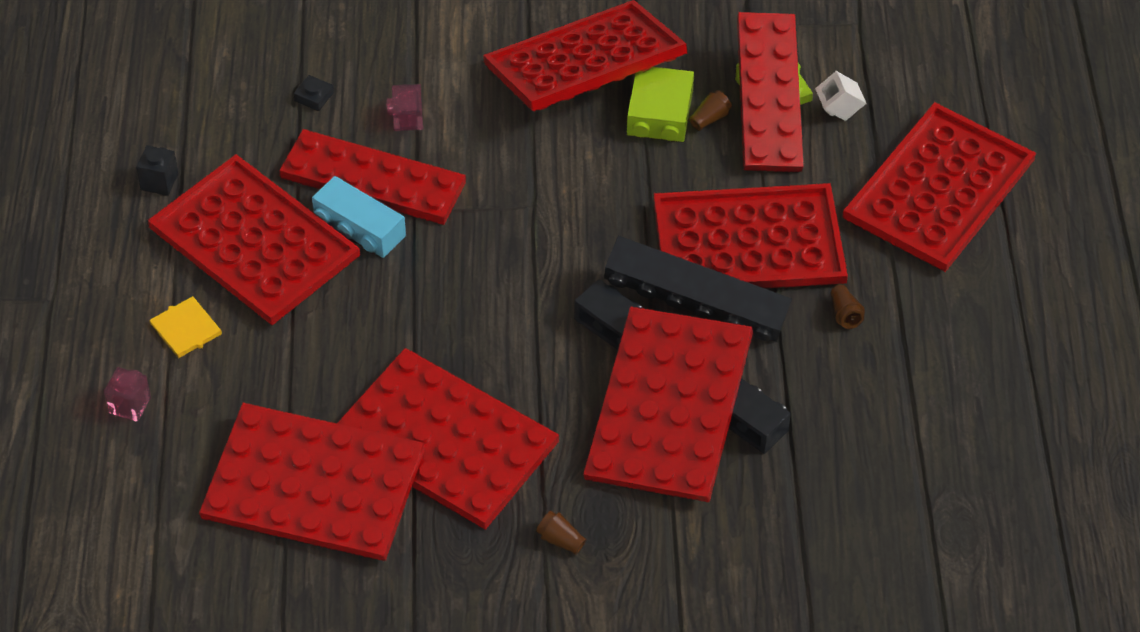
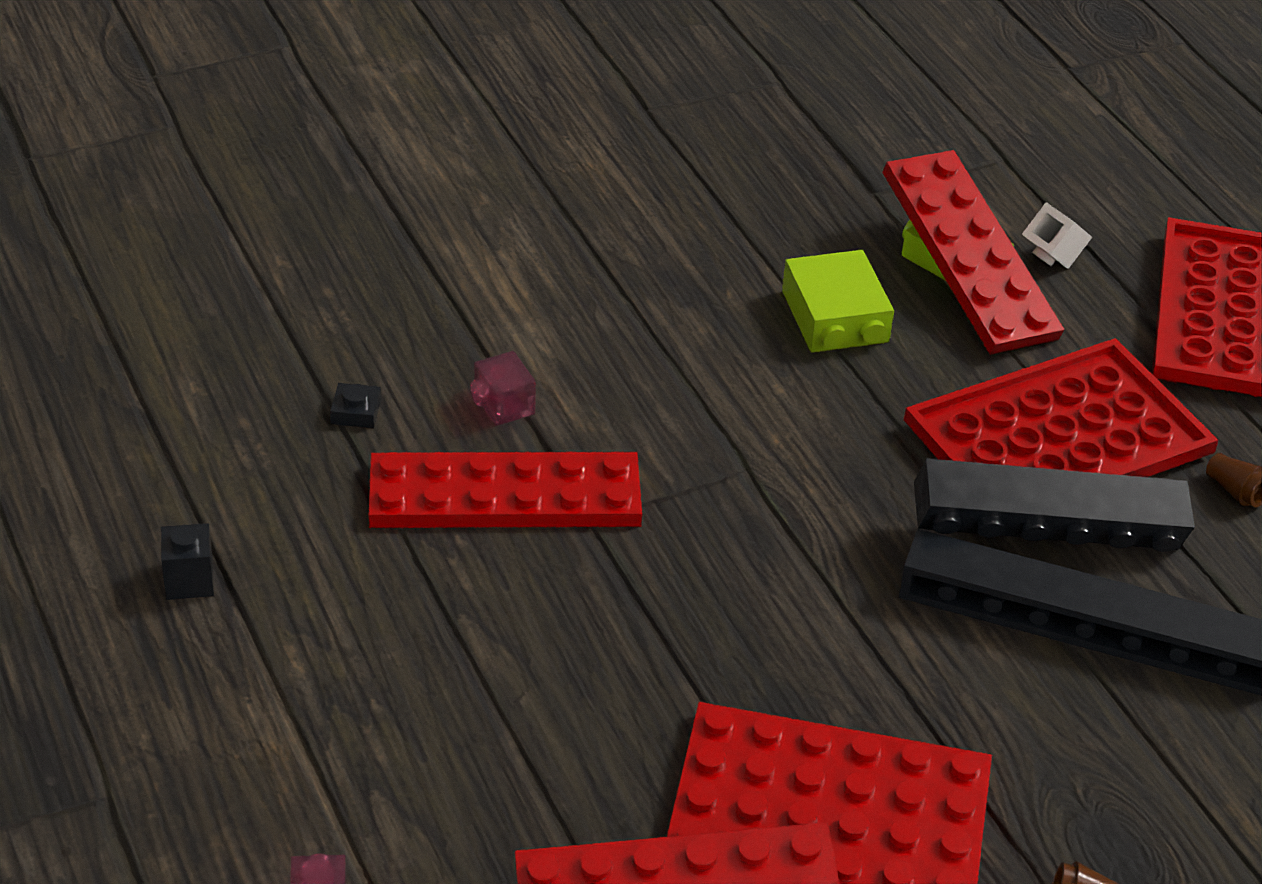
camera: 25 degrees left, 10 degrees down
red plate [148,154,360,325] -> none
yellow piece [150,296,222,358] -> none
medium azure brick [312,176,406,258] -> none
red plate [483,0,687,111] -> none
red plate [583,306,753,502] -> none
reddish brown cone [689,90,732,131] -> none

